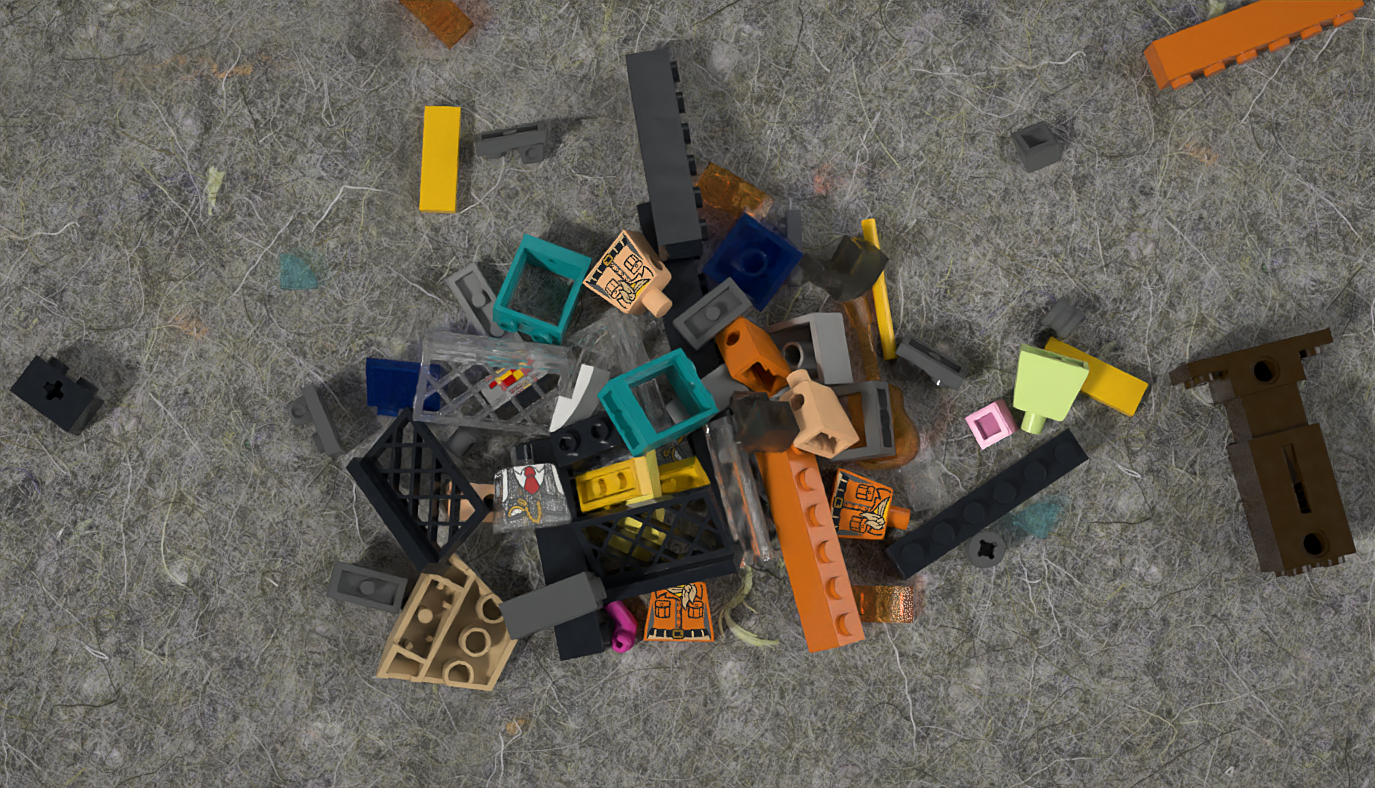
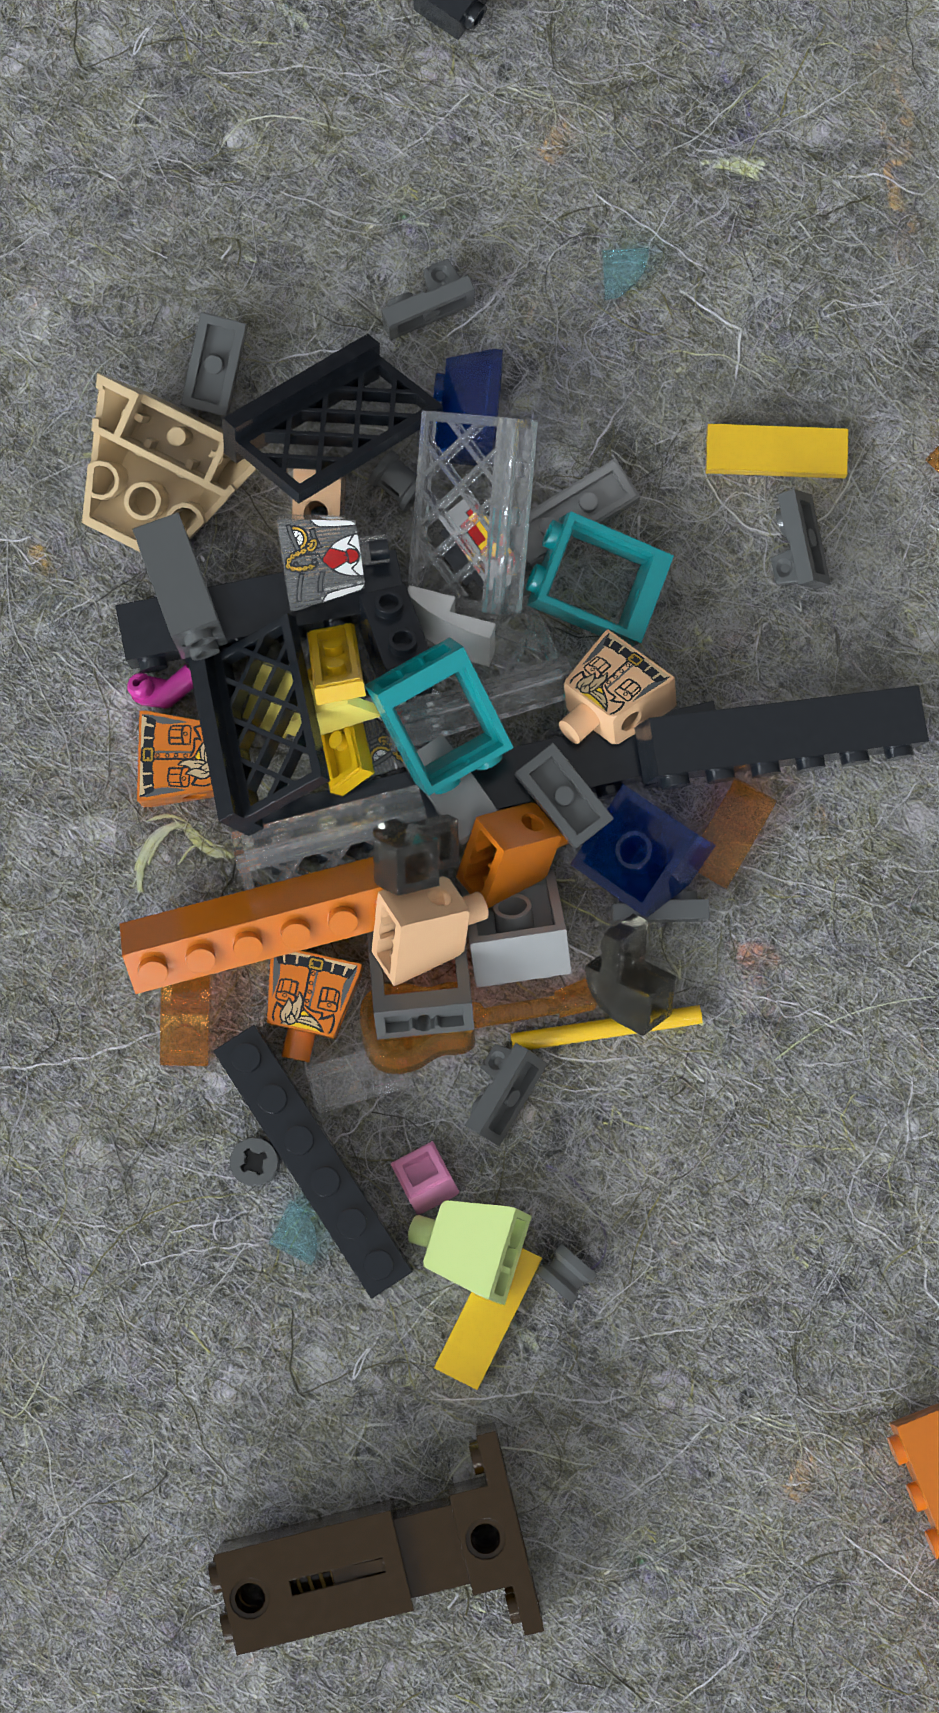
camera: 95 degrees right, 0 degrees up
dark grey slope [1011,121,1060,173] -> none

